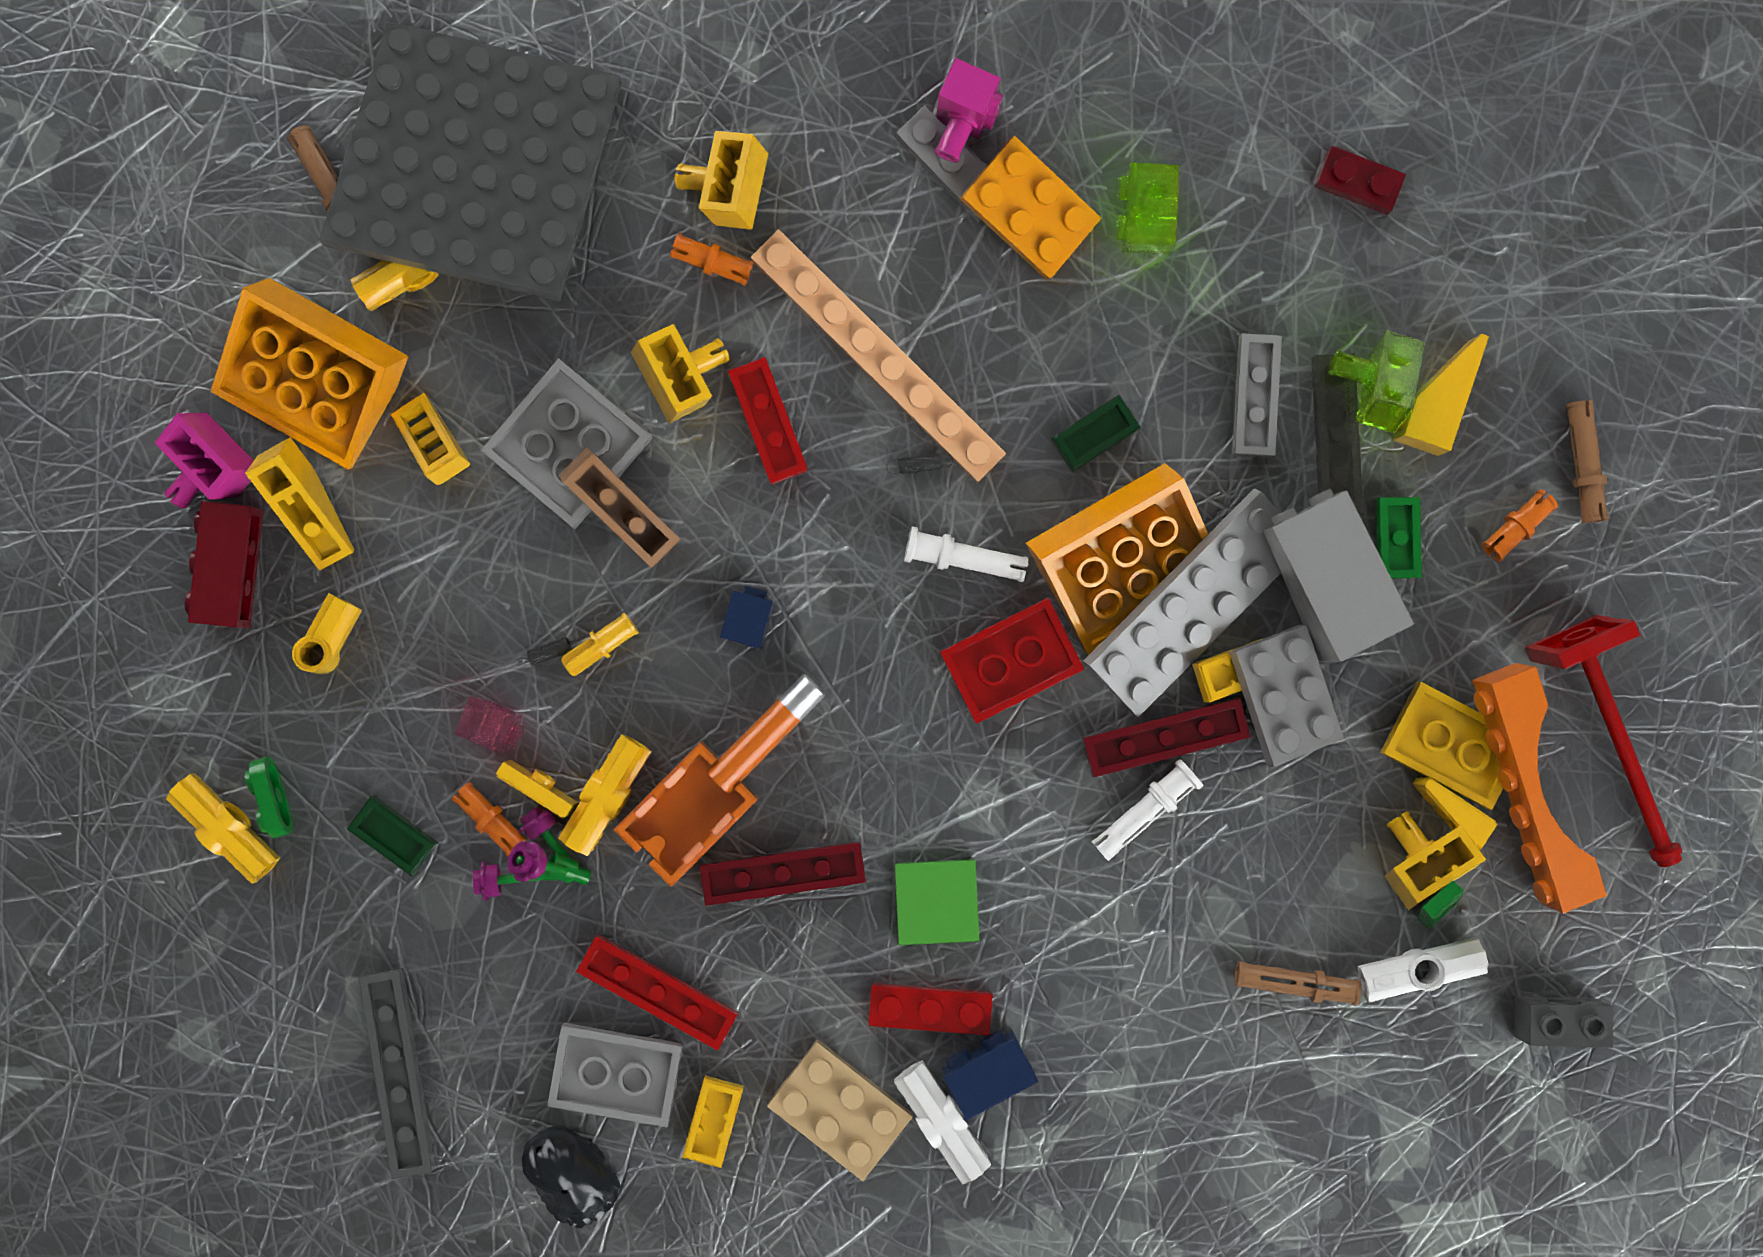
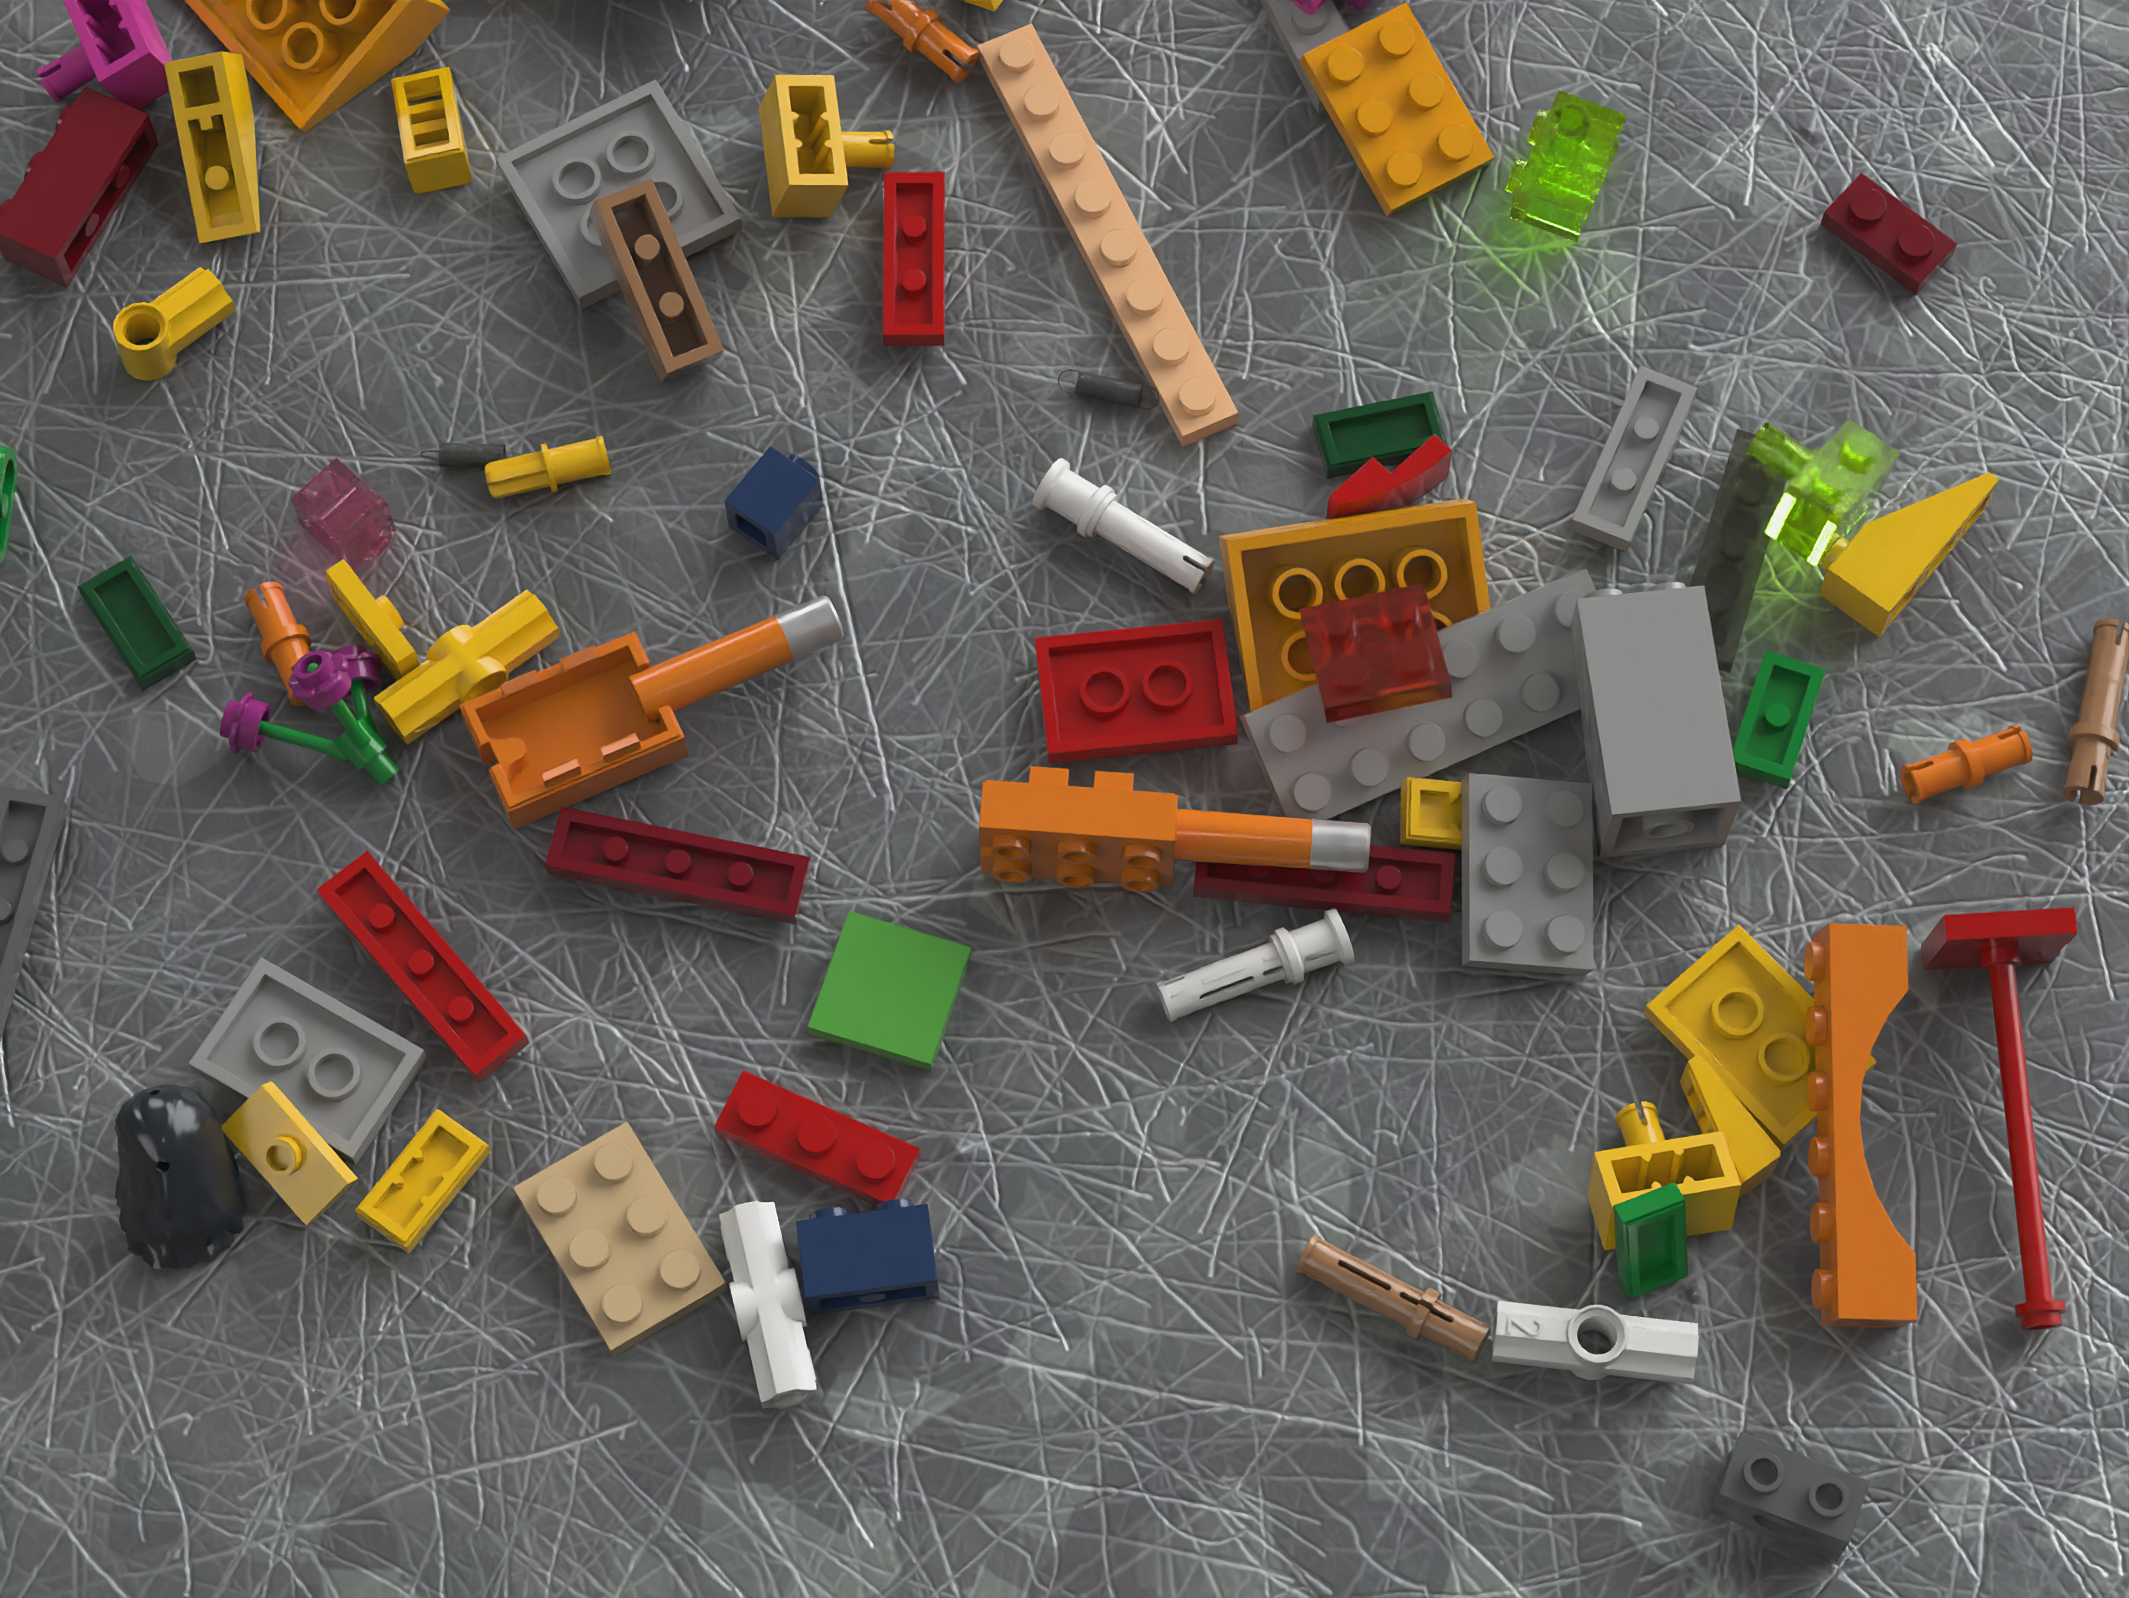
camera: 25 degrees right, 20 degrees down
none -> yellow plate [221,1081,358,1225]
none -> orange piece [979,766,1371,892]
none -> clear red plate [1299,583,1452,724]
none -> red slope [1326,434,1452,519]

